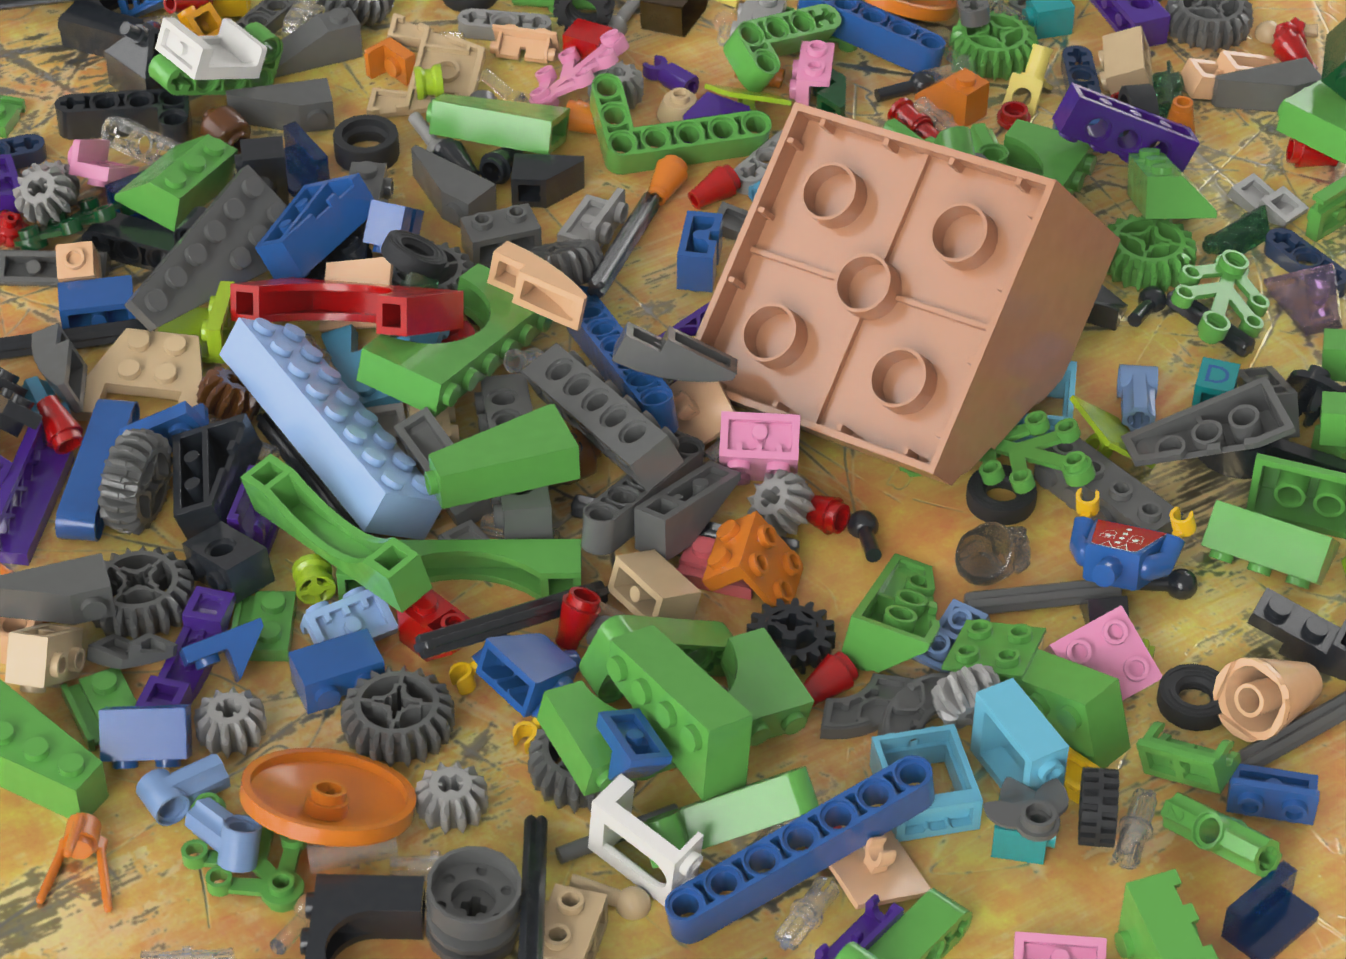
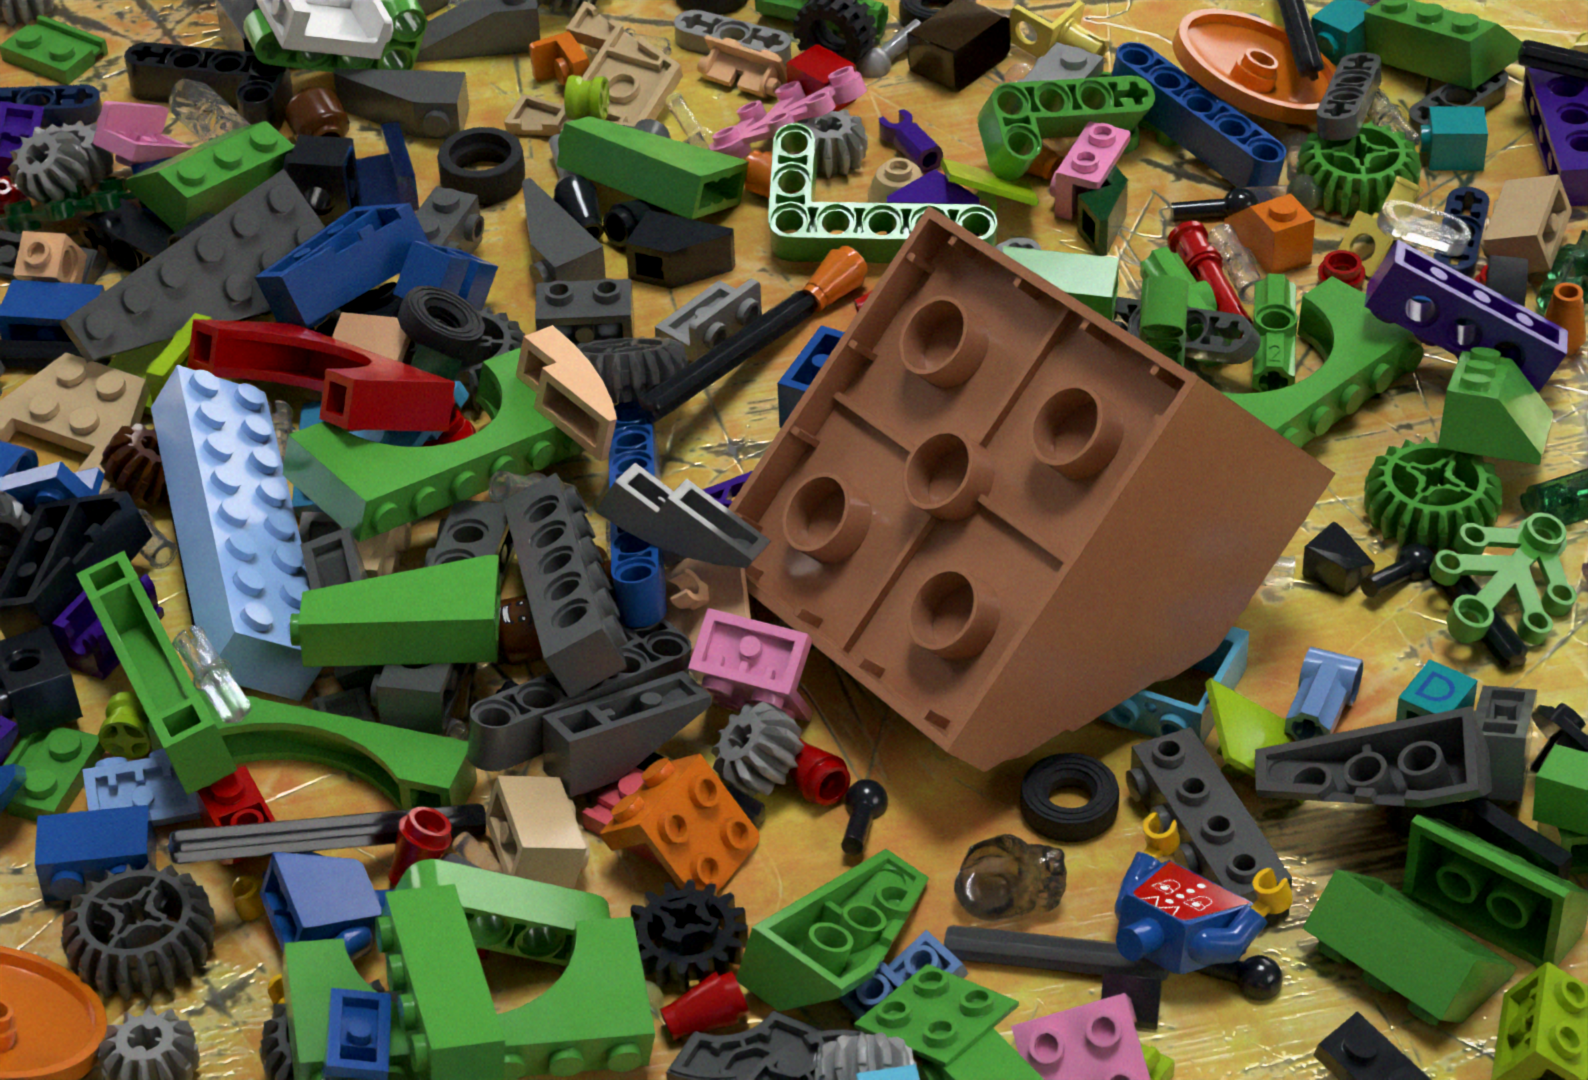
camera: 20 degrees right, 0 degrees up
bright green plant [979,410,1096,494] -> none
none -> clear axle [172,625,252,724]
none -> clear tile [1376,200,1471,256]

